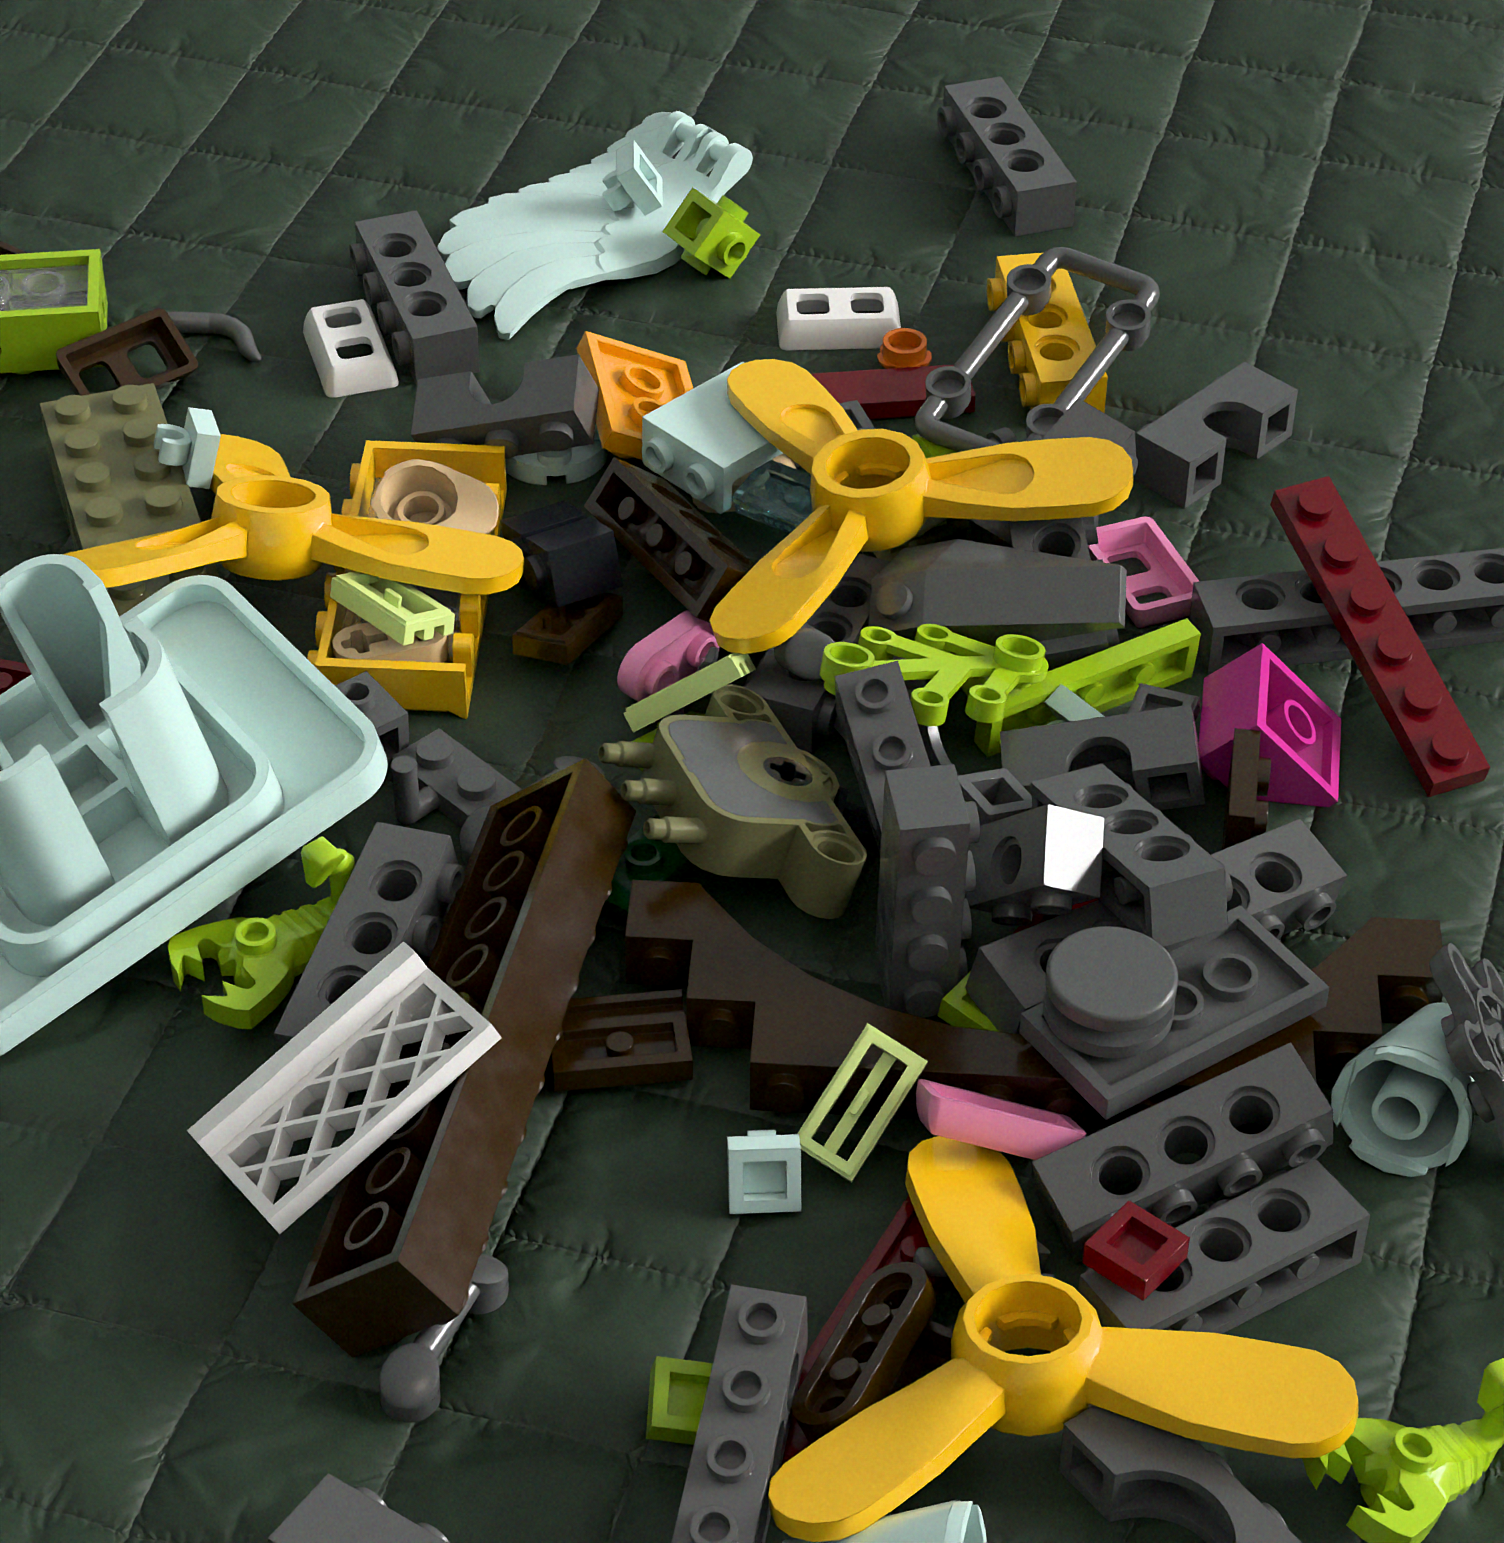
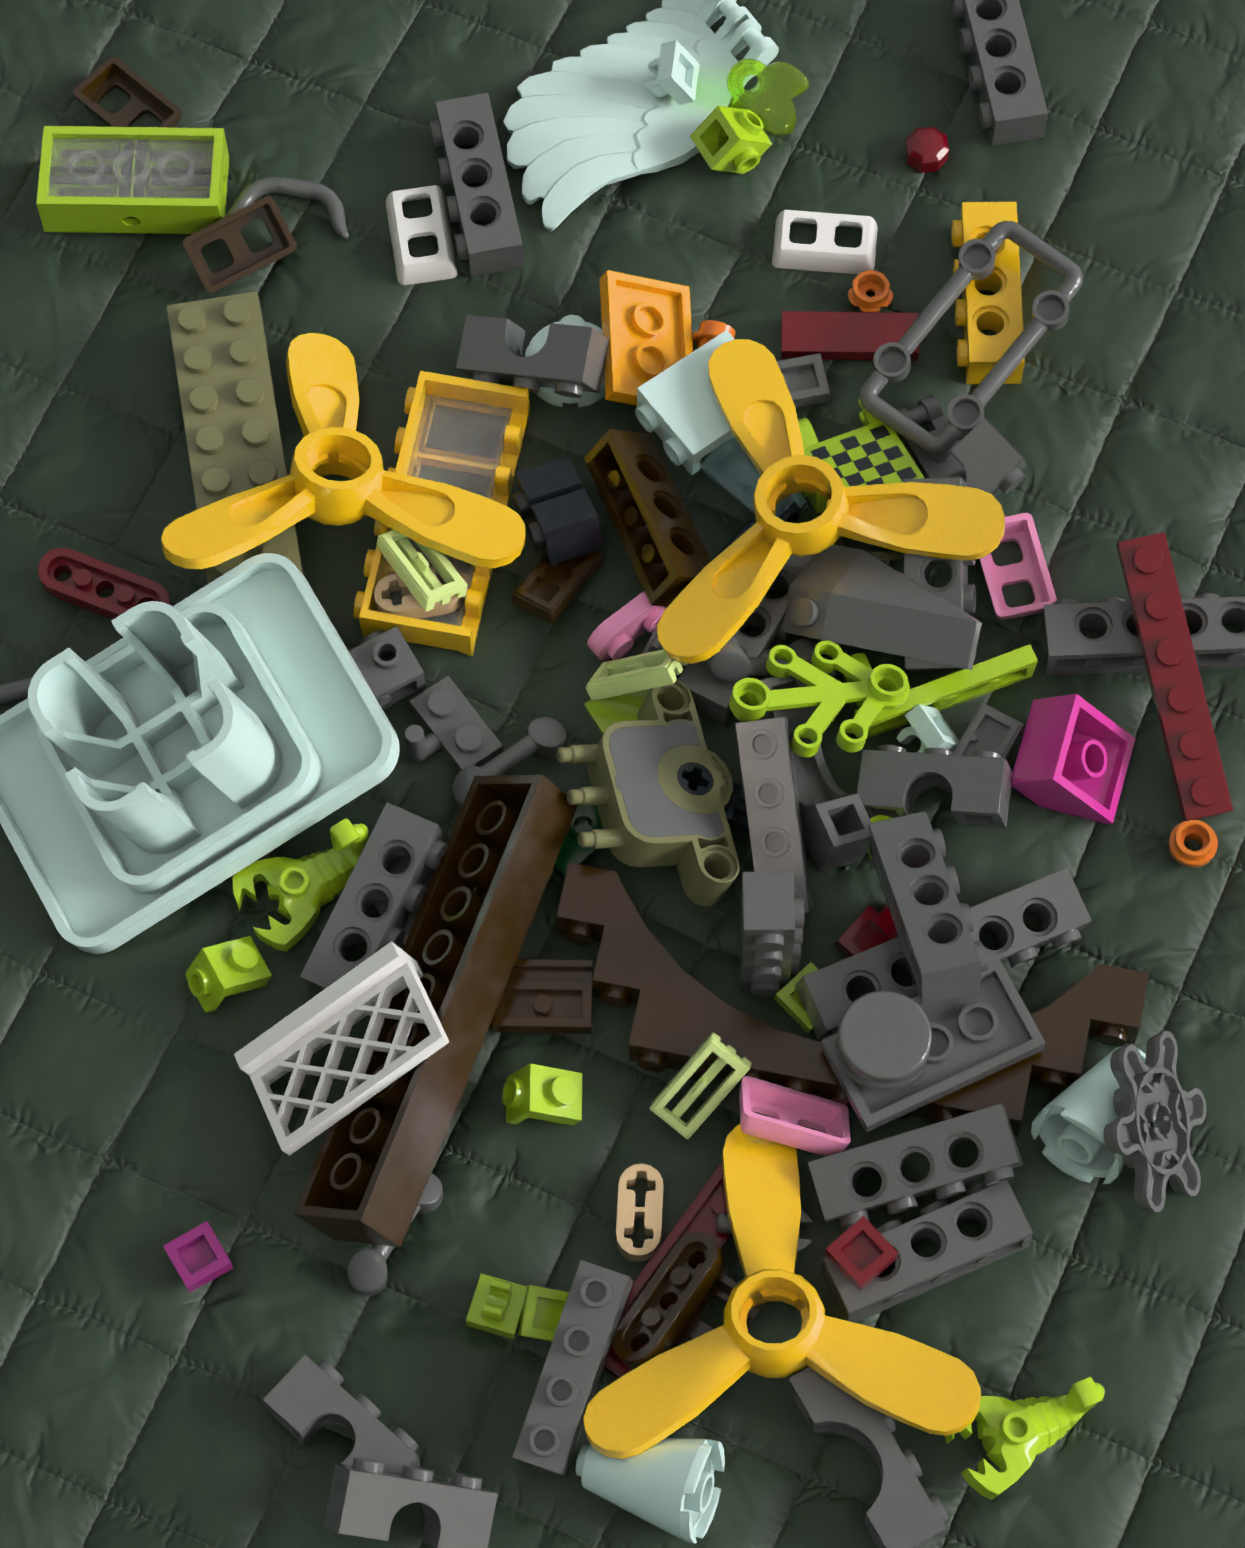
camera: 10 degrees right, 25 degrees up
light aqua tile [153,407,221,489] -> none
tan piece [371,459,499,534] -> none
light aqua tile [727,1130,801,1214] -> none
dark grey brick [966,804,1104,926] -> none
dark grey arch [1133,362,1298,509] -> none
dark brown plate [1222,728,1271,850] -> none
none -> magenta plate [163,1221,233,1293]
none -> lime bracket [186,936,272,1013]
none -> lime tile [466,1273,527,1340]
none -> lime bracket [502,1063,582,1126]
none -> tan beam [616,1164,664,1262]
none -> clear neon green plate [727,59,810,135]
none -> dark red tile [905,126,949,173]
none -> orange plate [1168,820,1218,867]

